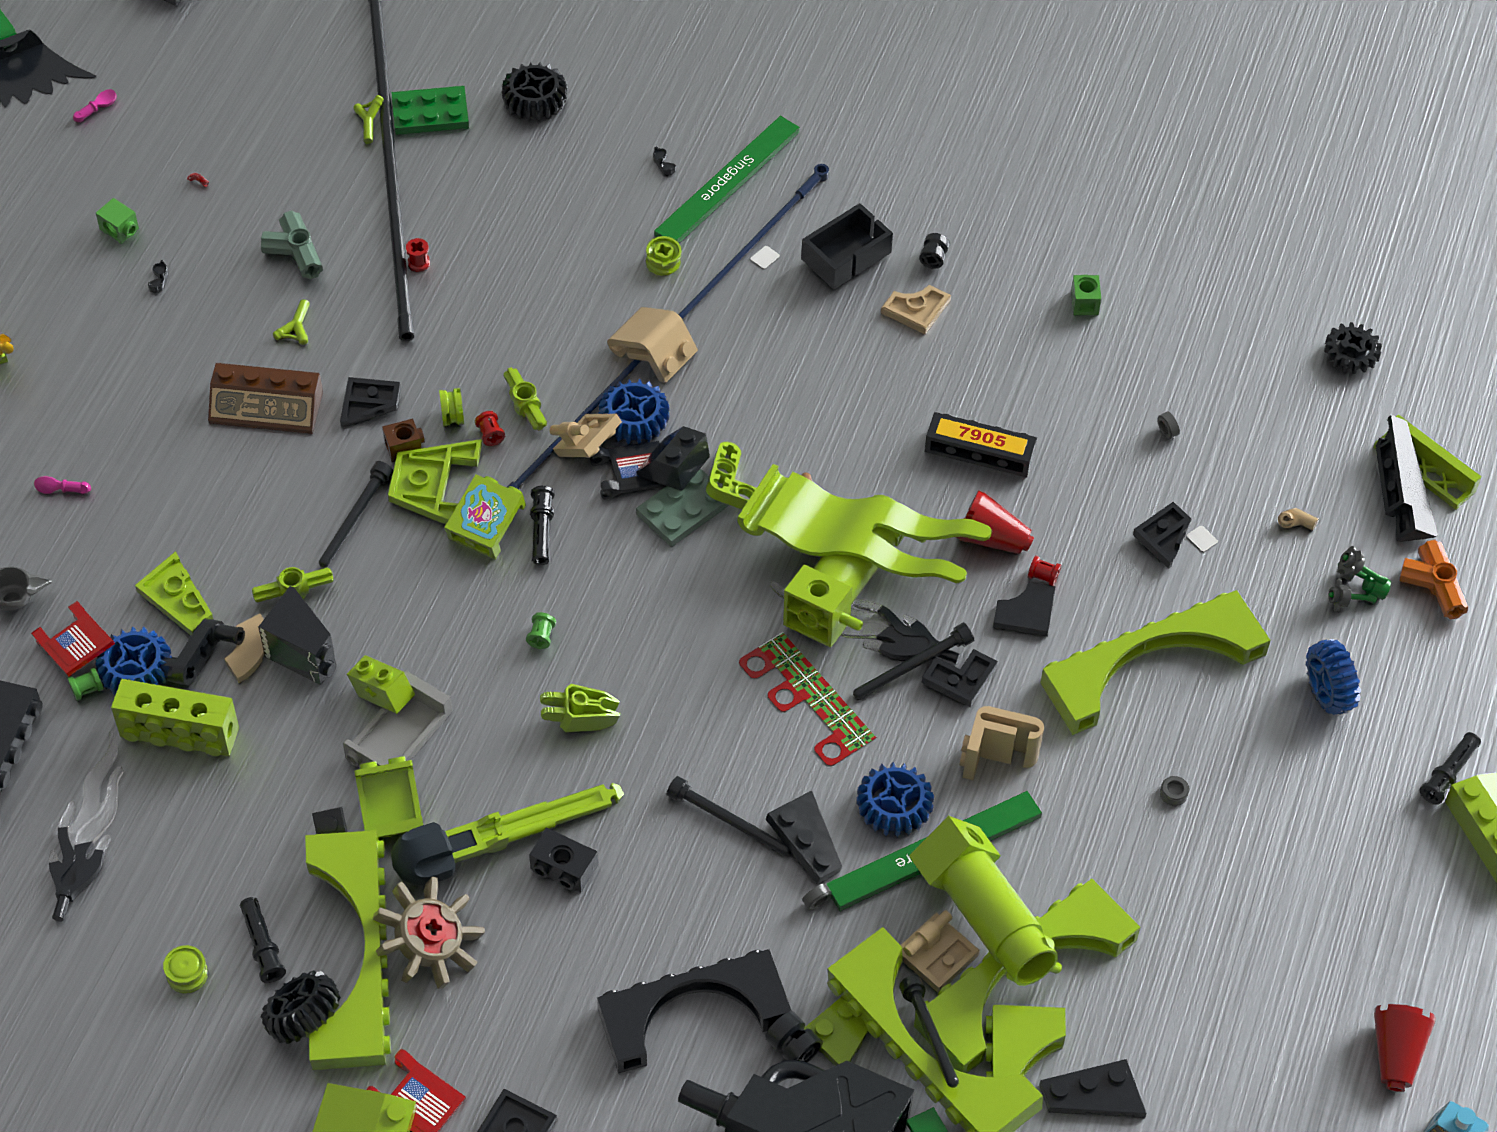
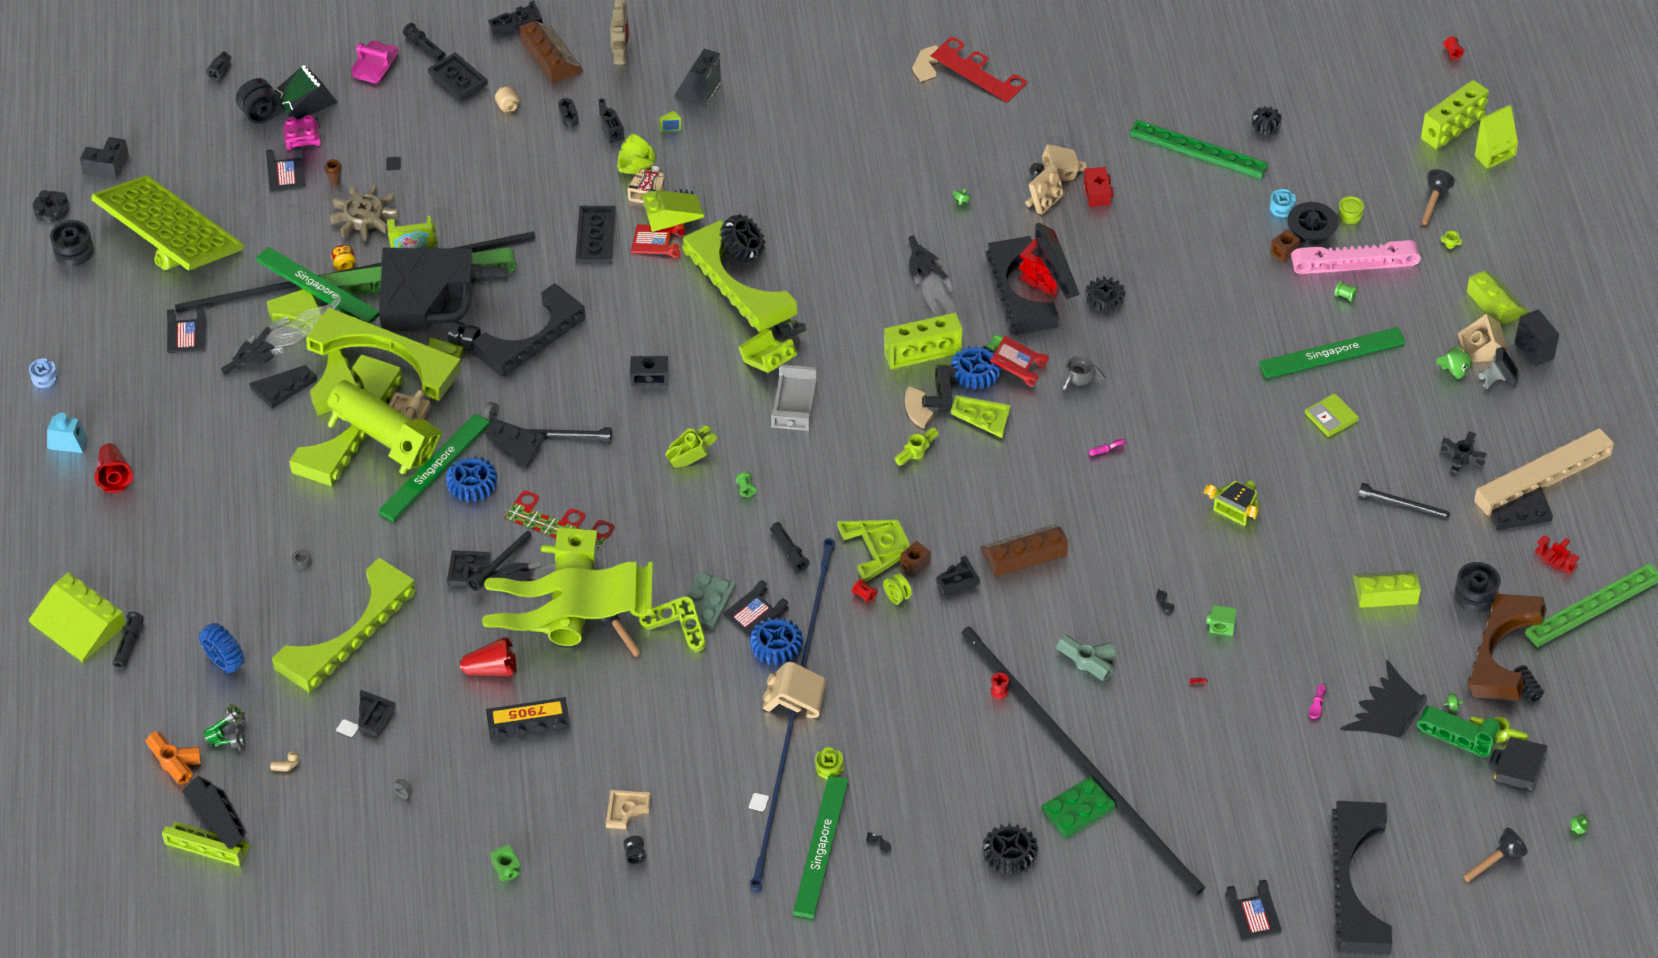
camera: 155 degrees right, 5 degrees down
lime wheel [163,945,208,994] -> none
black pin [239,897,286,983] -> none
black slope [258,586,337,685] -> none
lime piece [273,299,310,345] -> none
black piece [319,461,394,568] -> none
lime brick [347,655,415,714] -> none
lime piece [353,95,384,144] -> none
dark tan gear [373,877,485,989] -> none
piece [391,783,624,886] -> none
panel [444,474,526,560] -> none
lime axle [503,367,547,431] -> none
tan plate [549,414,622,458] -> none
black slope [636,426,710,491] -> none
black piece [801,203,893,289] -> none
black piece [899,975,959,1088] -> none
tan piece [959,706,1044,781] -> none
black tile [993,582,1056,637] -> none
red bush [1027,555,1062,586] -> none
black gear [1324,322,1382,374] -> none

